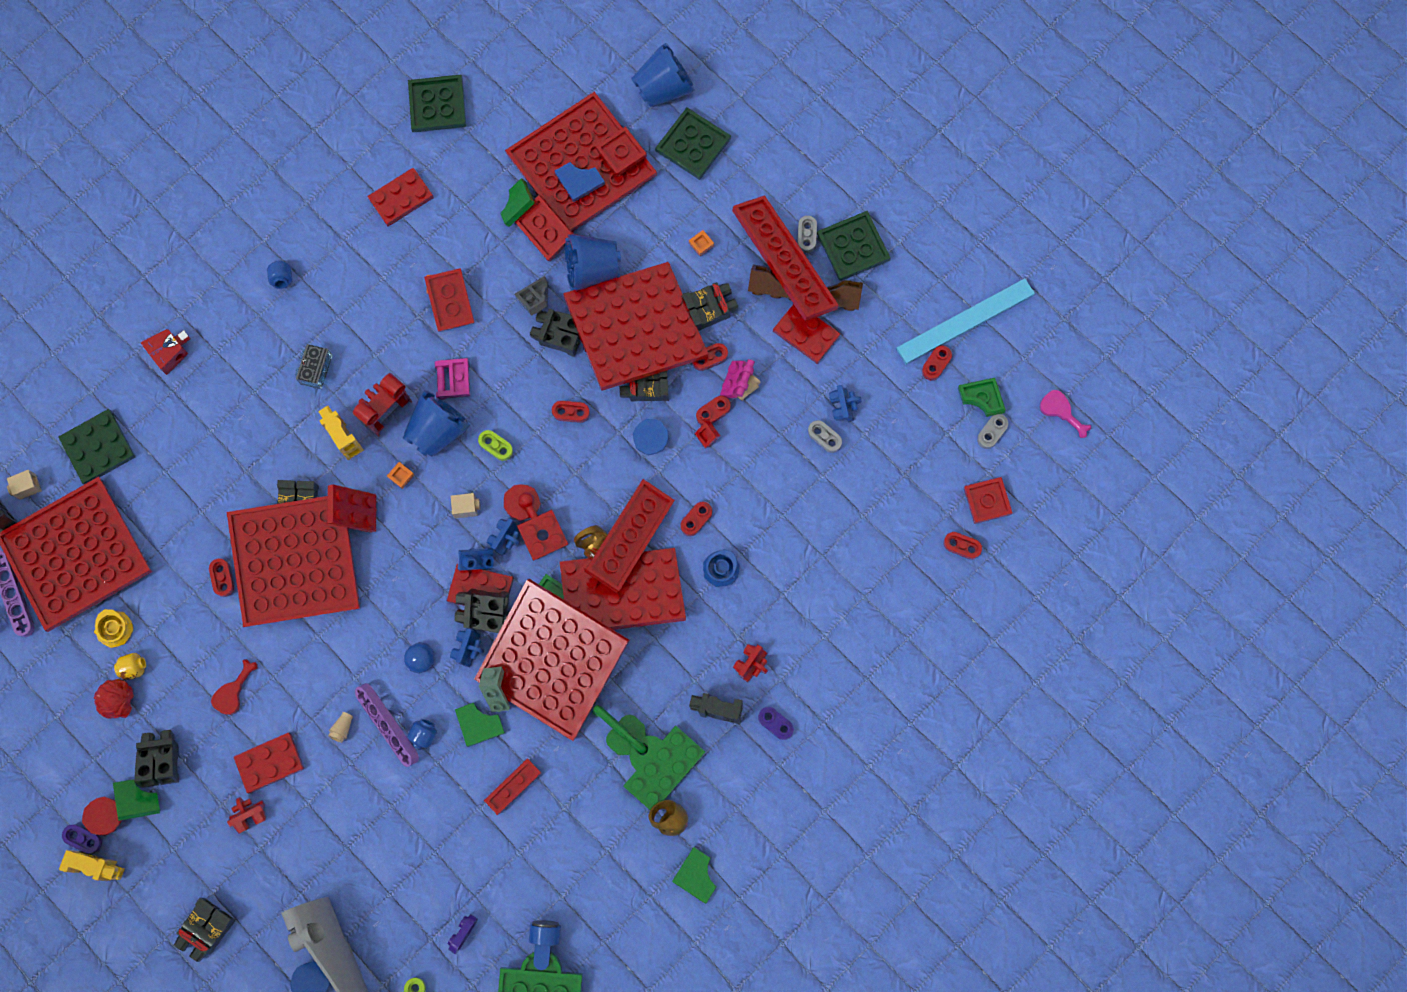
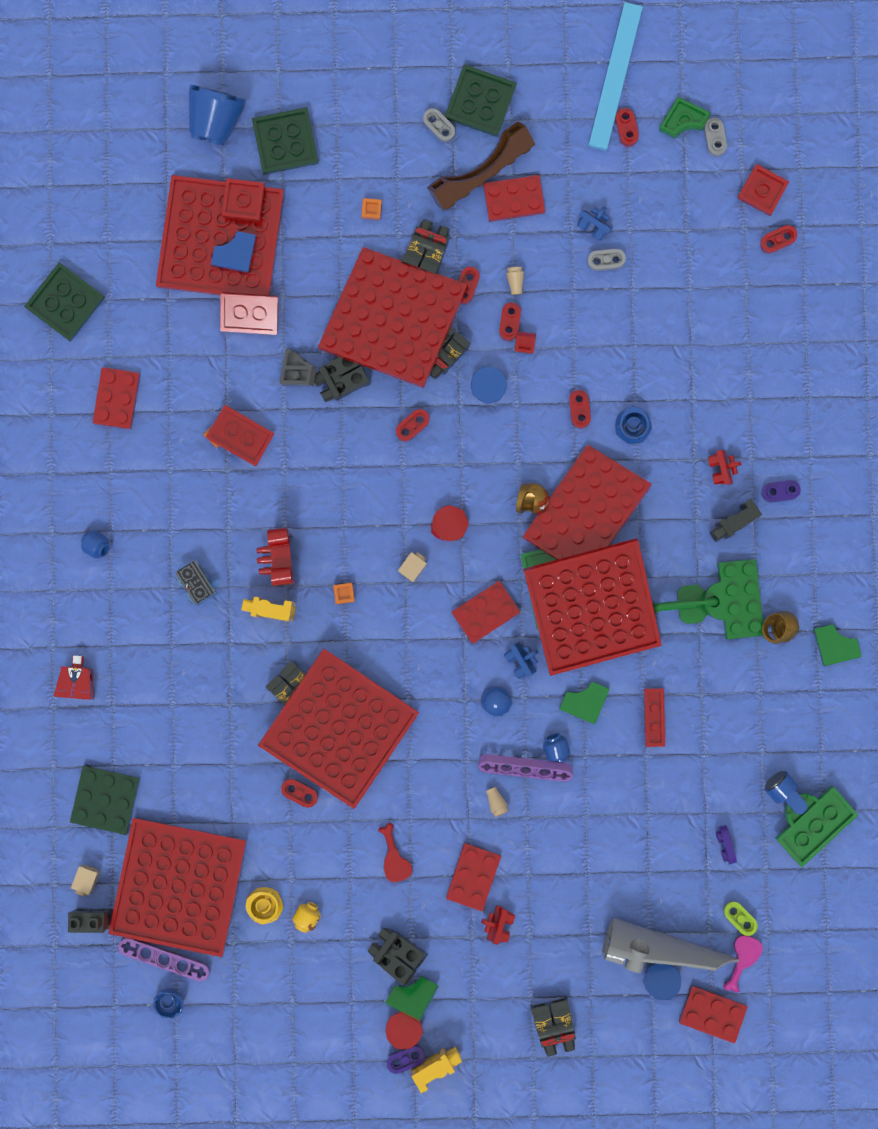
camera: 45 degrees left, 10 degrees up
red hair [94,679,134,719] -> none
red plate [327,484,376,533] -> none
blue cone [403,390,470,457] -> none
dark pink plate [435,358,470,400] -> none
pearl dark grey hips [455,589,509,633] -> none
blue hips [458,548,494,571] -> none
lime plate [478,430,513,461] -> none
sand green bracket [479,667,511,712] -> none
blue hips [487,518,520,556] -> none
green tile [500,178,534,227] -> none
red plate [517,492,568,561] -> none
blue cone [565,234,621,291] -> none
red plate [584,479,675,593] -> none
dark pink plate [720,359,755,398] -> none
red plate [732,195,839,321] -> none
dark pink piece [1039,390,1091,438] -> none

